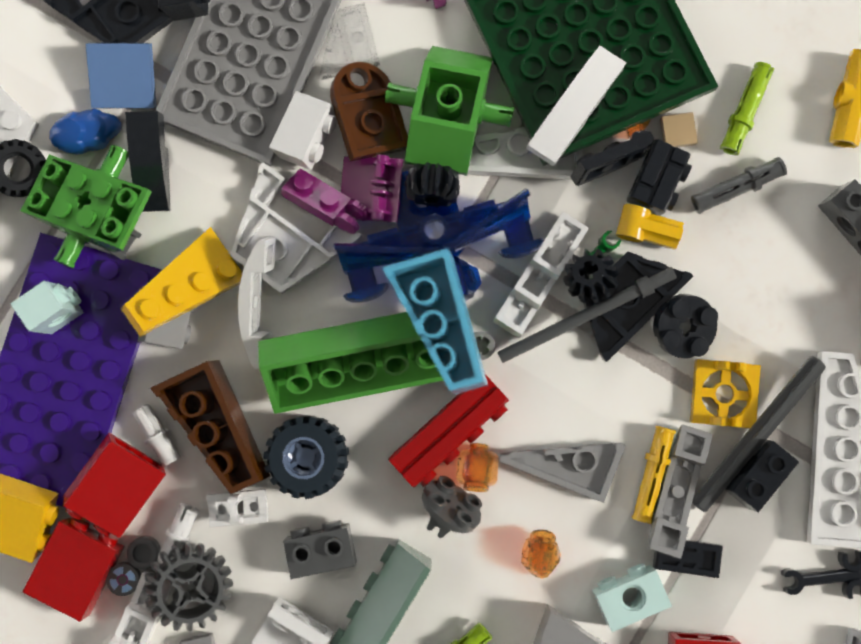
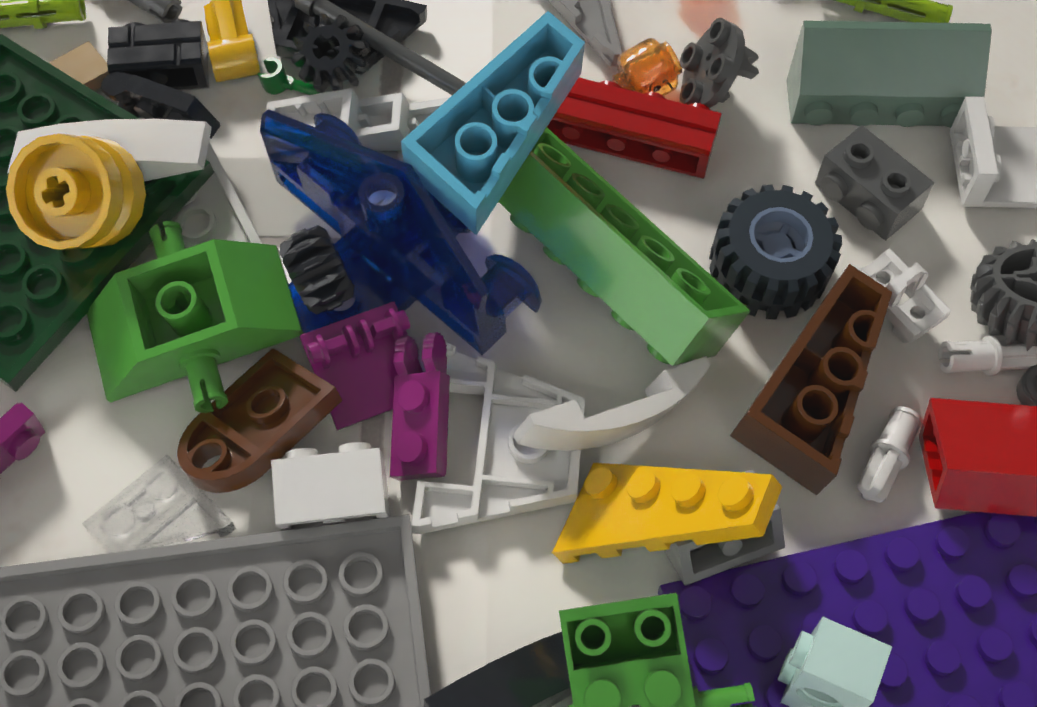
camera: 125 degrees left, 25 degrees down
none -> yellow wheel [6,133,146,250]

